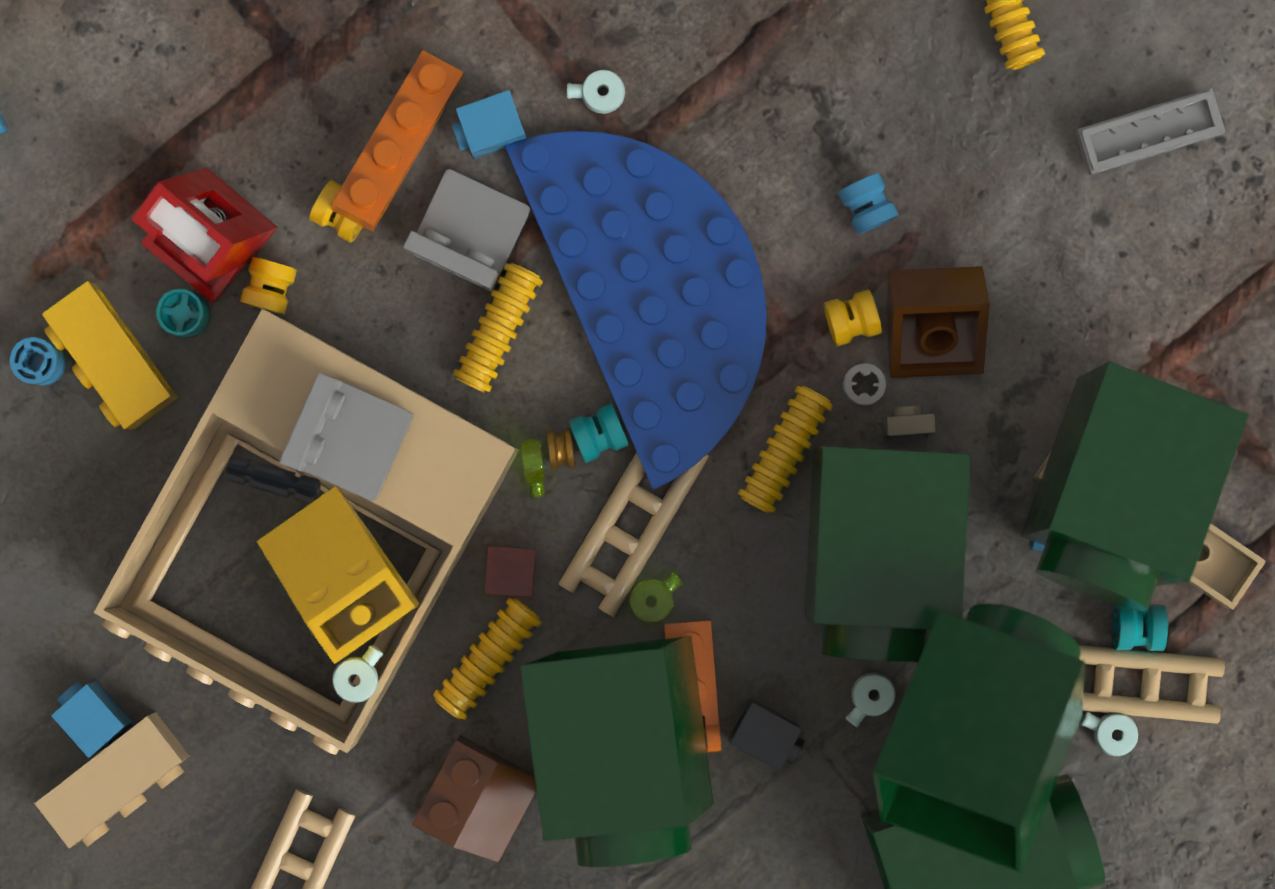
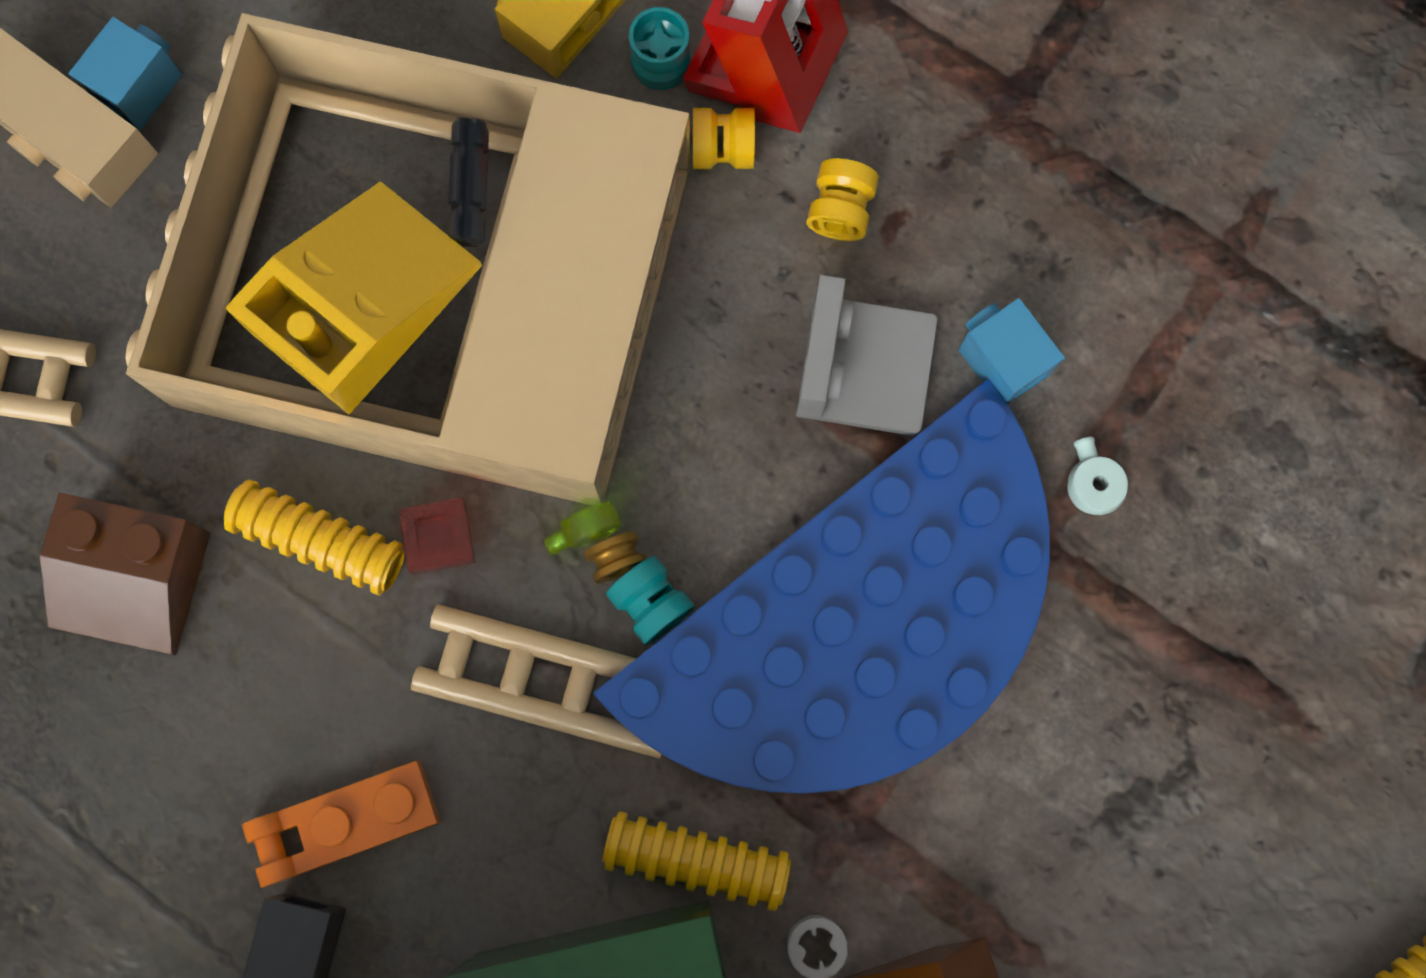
camera: 70 degrees right, 10 degrees down
light grey bracket [279,372,413,501] -> none
orange plate [331,50,464,232] -> none
light aqua piece [332,645,383,703] -> none
yellow piece [453,263,543,393] -> none
dark green container [520,636,714,867] -> none
clear neon green piece [629,573,683,623] -> none
yellow wheel [823,289,882,347] -> none
dark azure wheel [837,173,899,235] -> none

